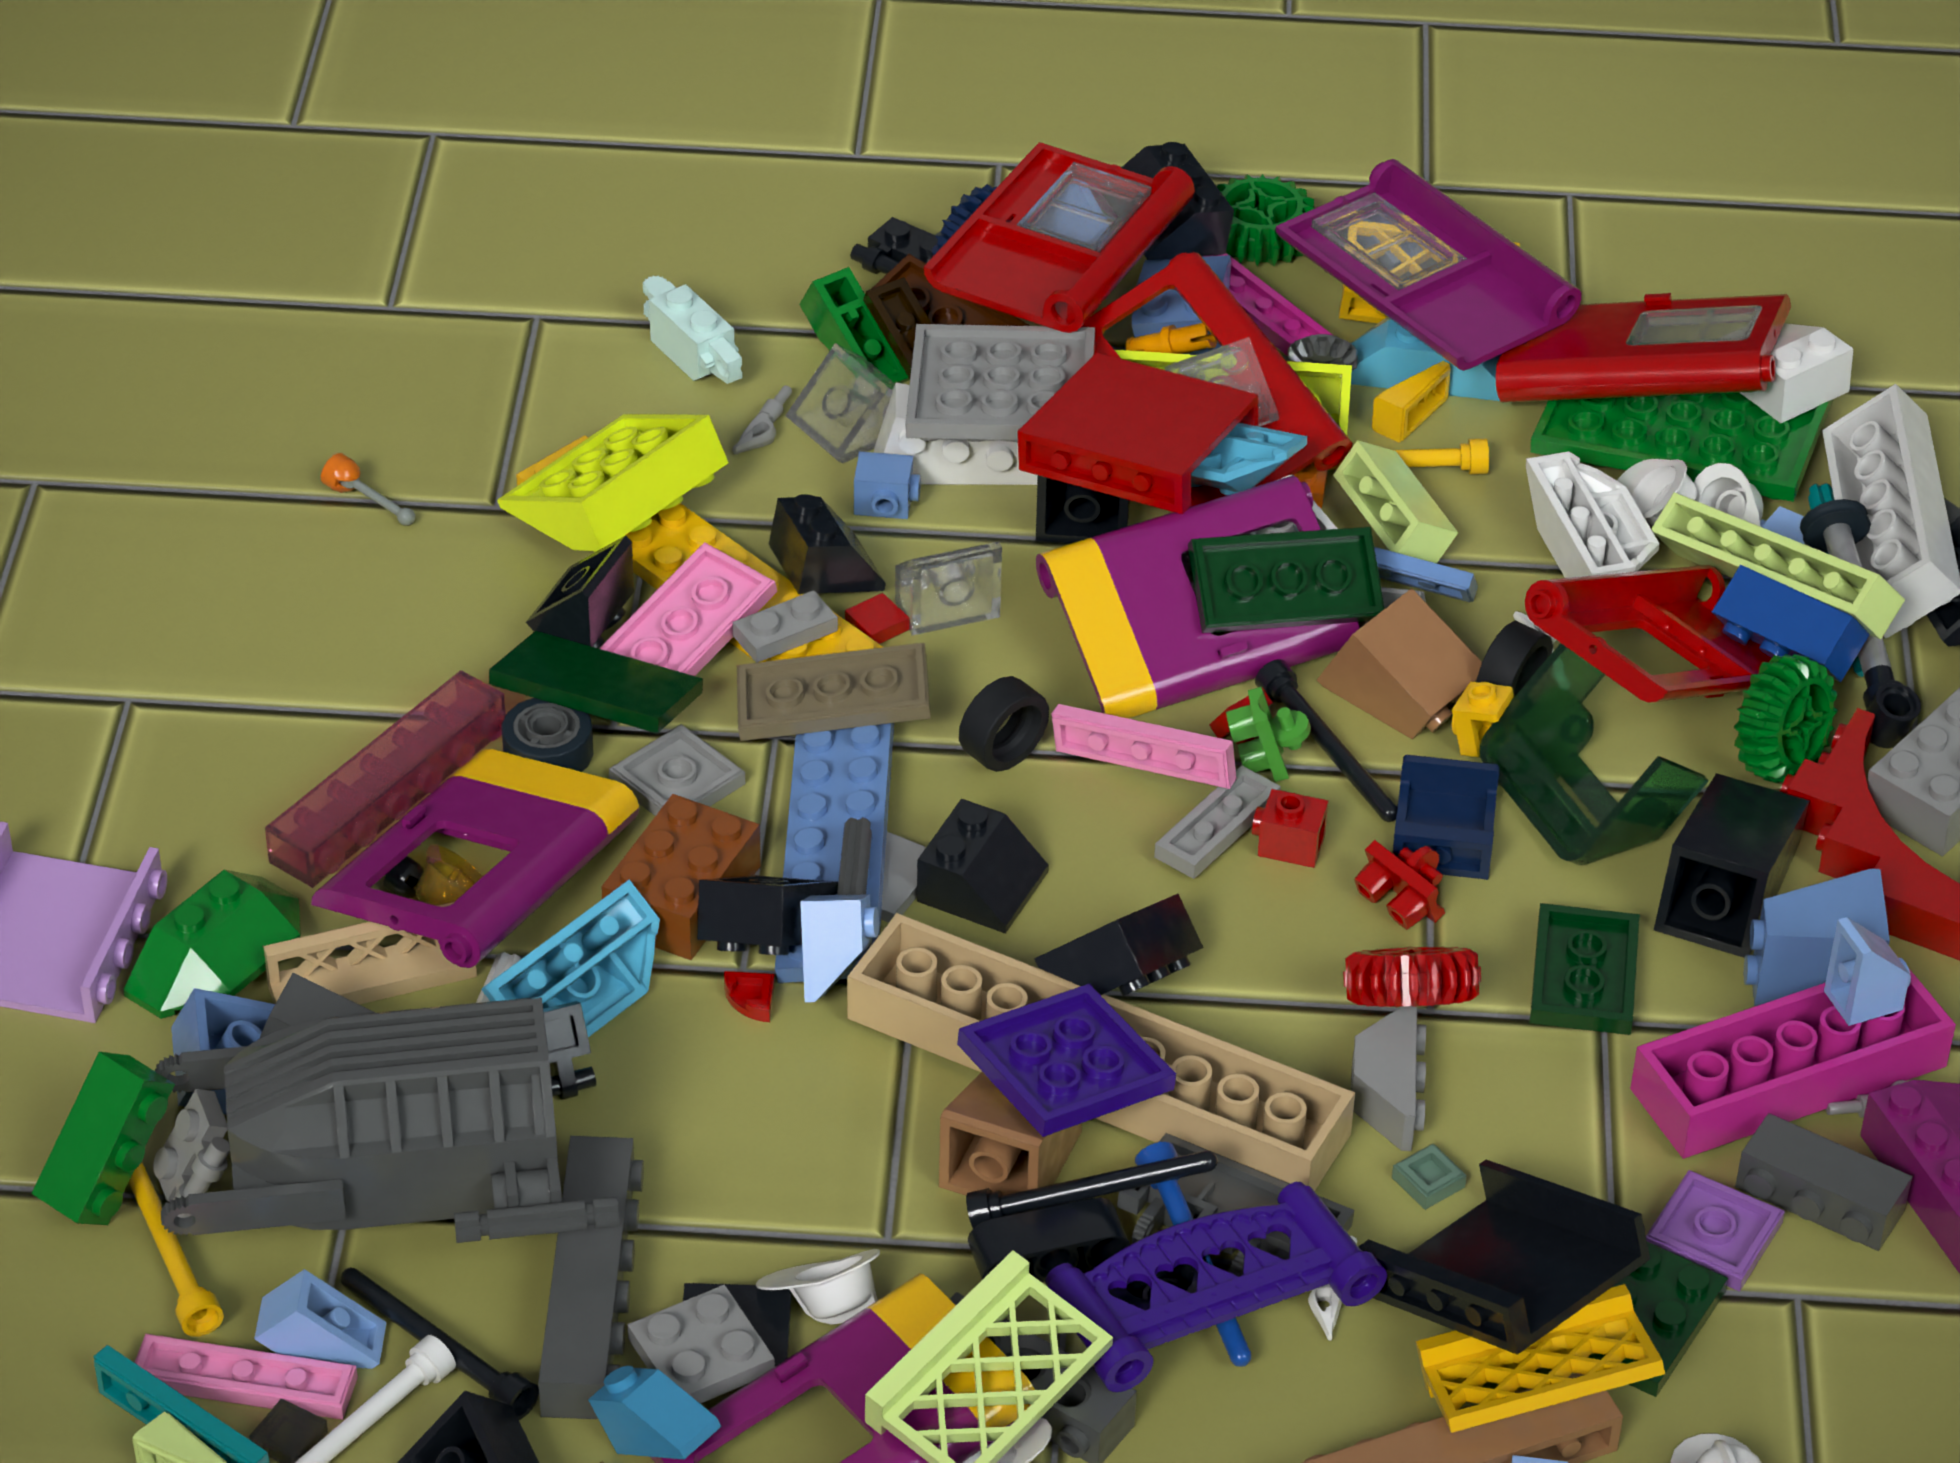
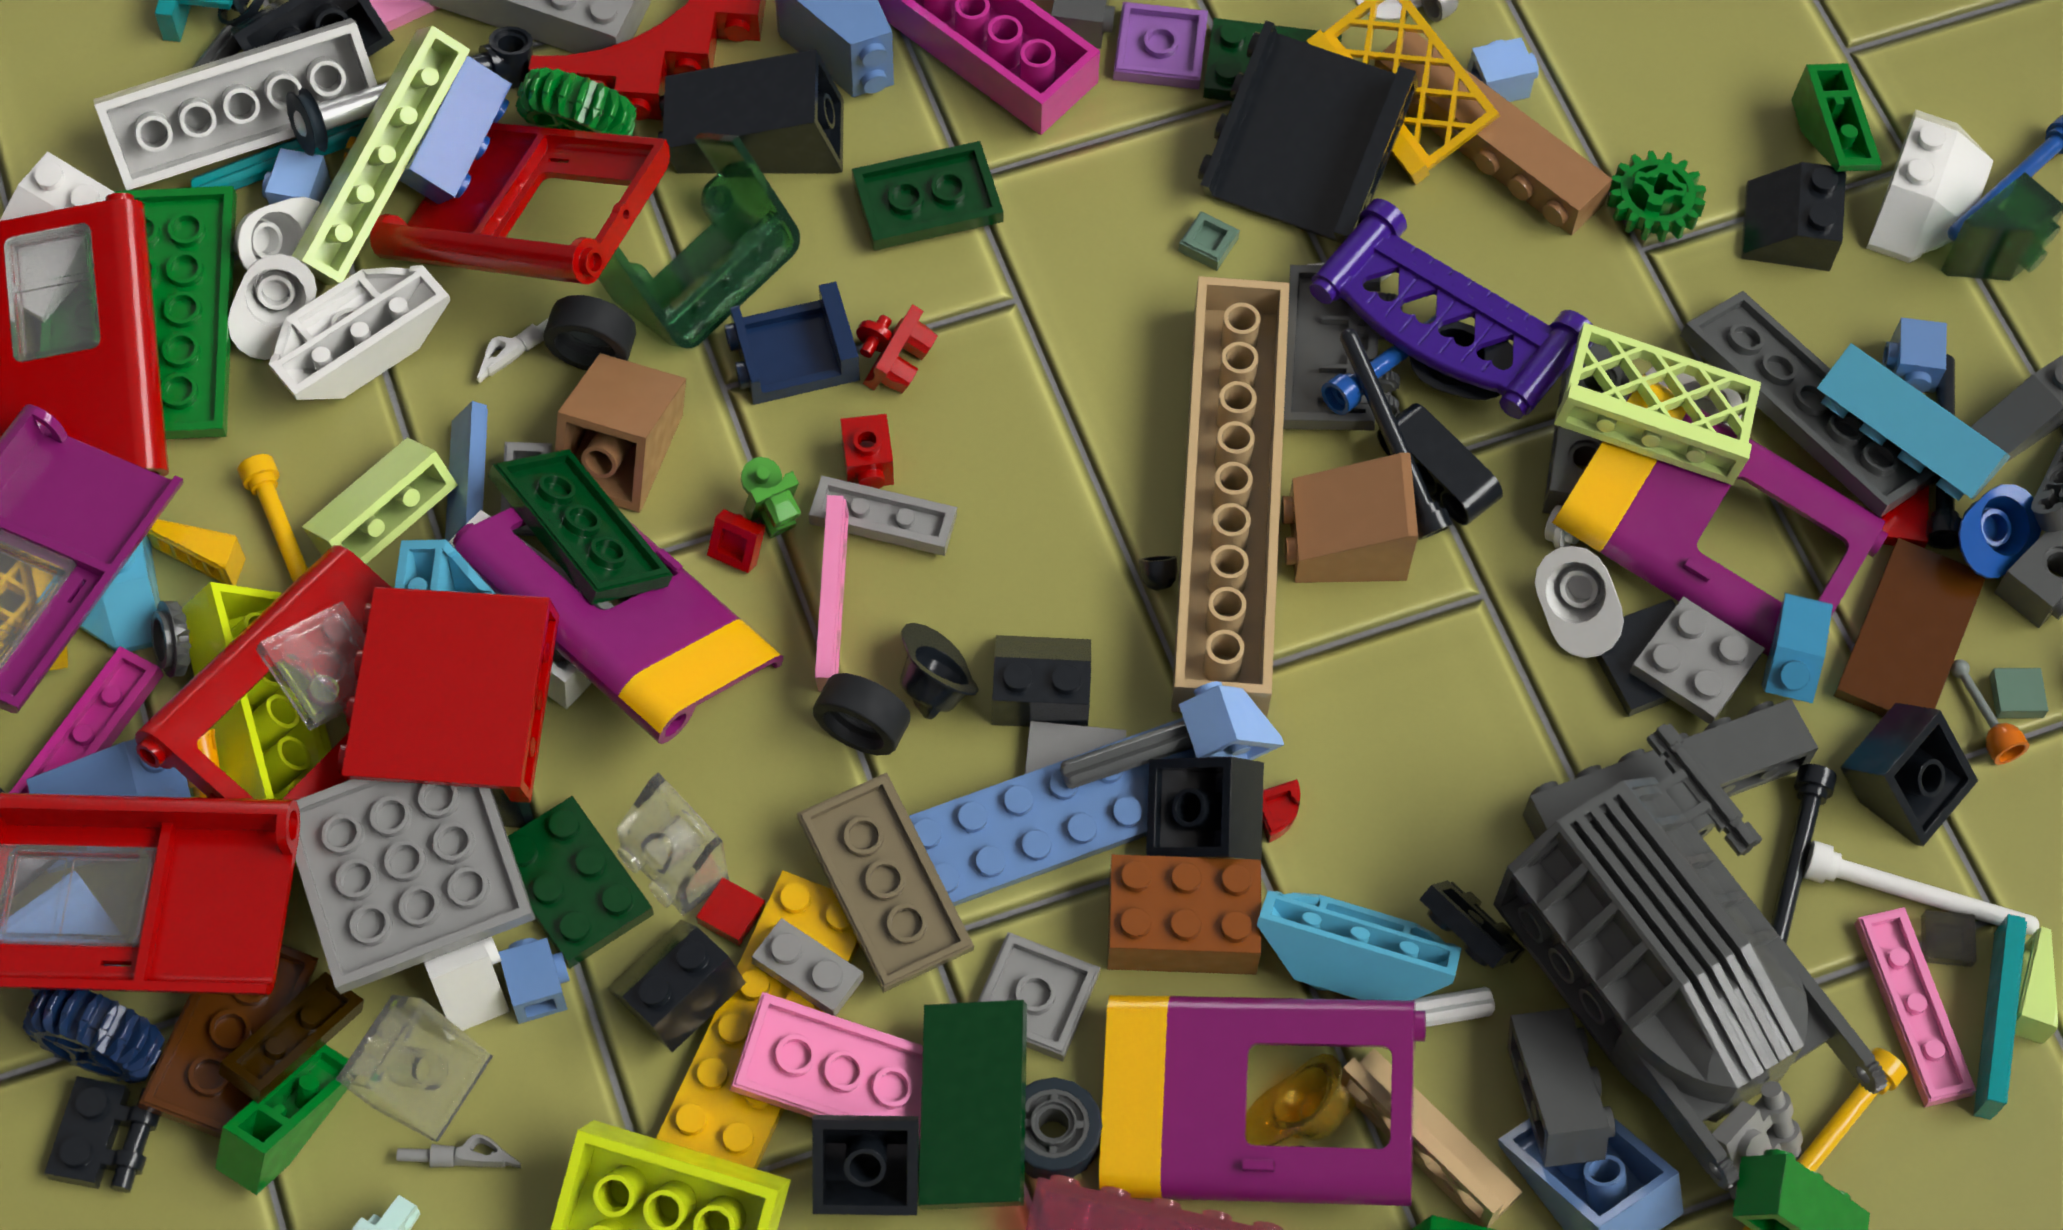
camera: 115 degrees left, 20 degrees up
light blue slope [254,1269,387,1369] -> none
dark purple plate [957,984,1176,1137] -> none
black slope [1034,893,1204,996] -> none
black piece [1255,659,1397,822] -> none
red gear [1343,946,1481,1007] -> none
light grey slope [1351,1006,1426,1151] -> none
yellow bracket [1452,681,1514,757] -> none
none -> dark green plate [508,796,654,968]
none -> black piece [900,623,979,719]

